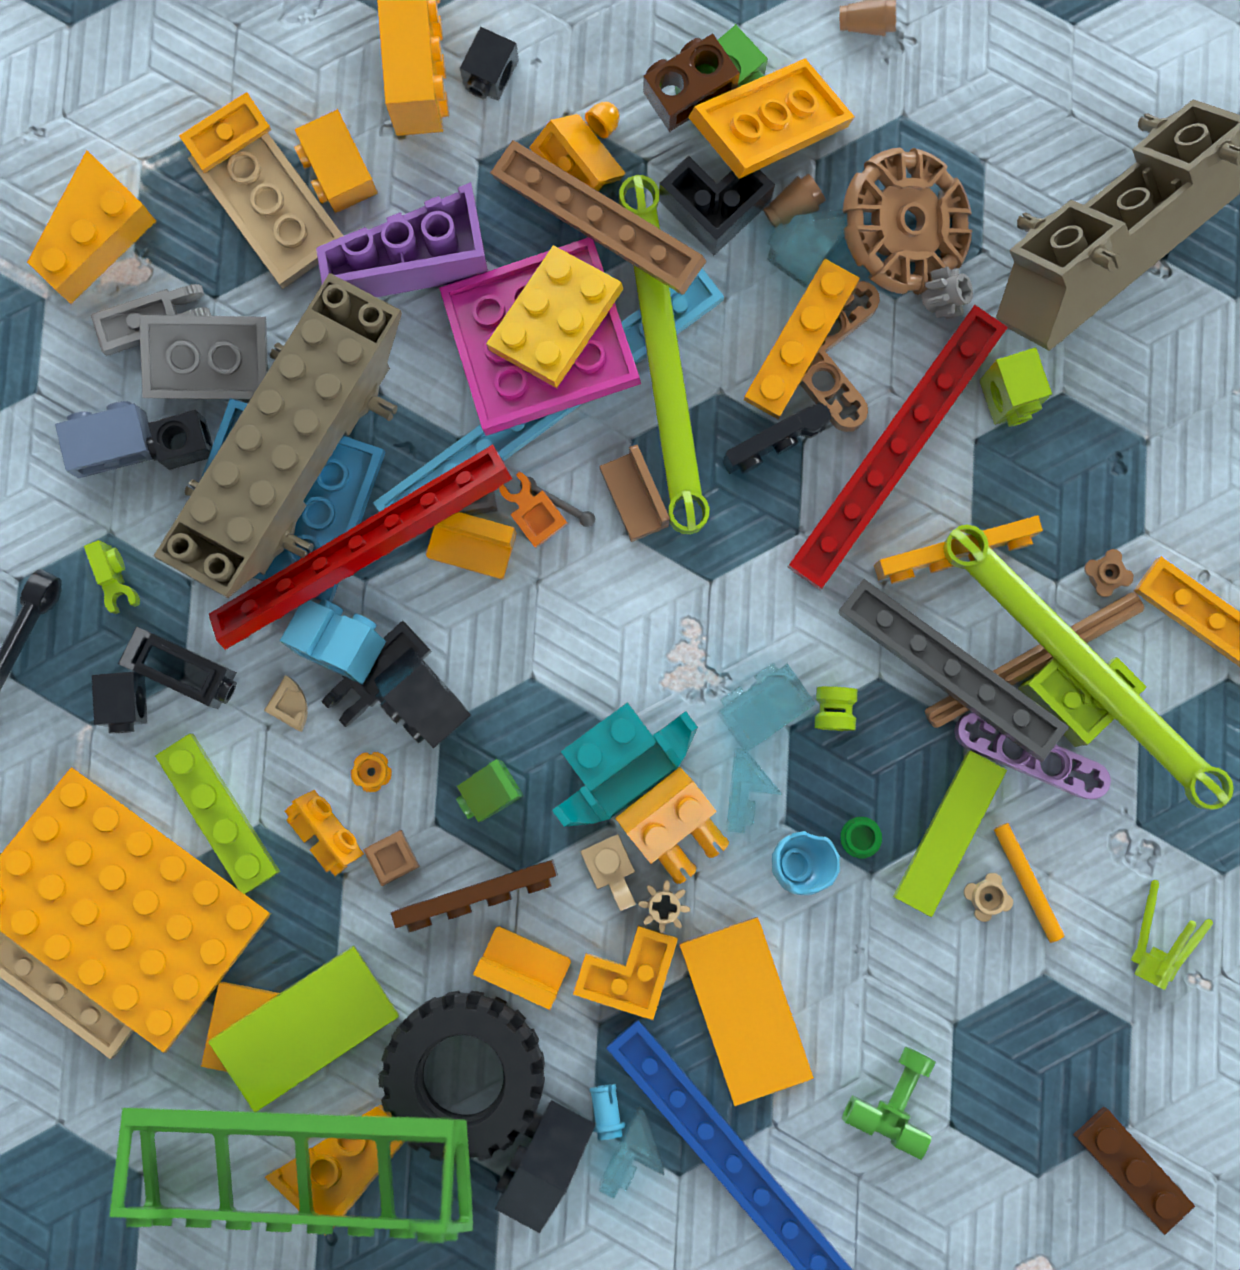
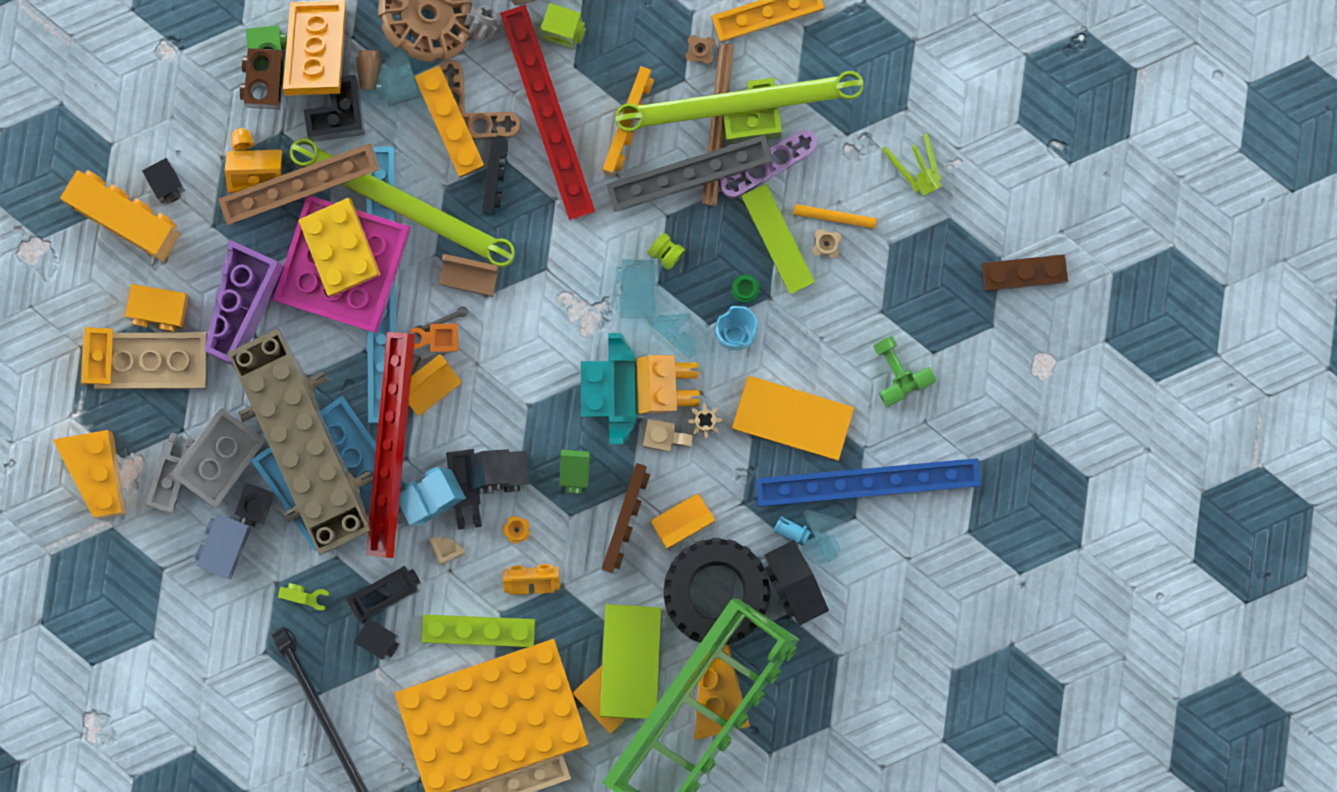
camera: 55 degrees left, 0 degrees up
medium nougat tile [363,830,420,886] -> none
light orange plate [573,925,678,1020] -> none

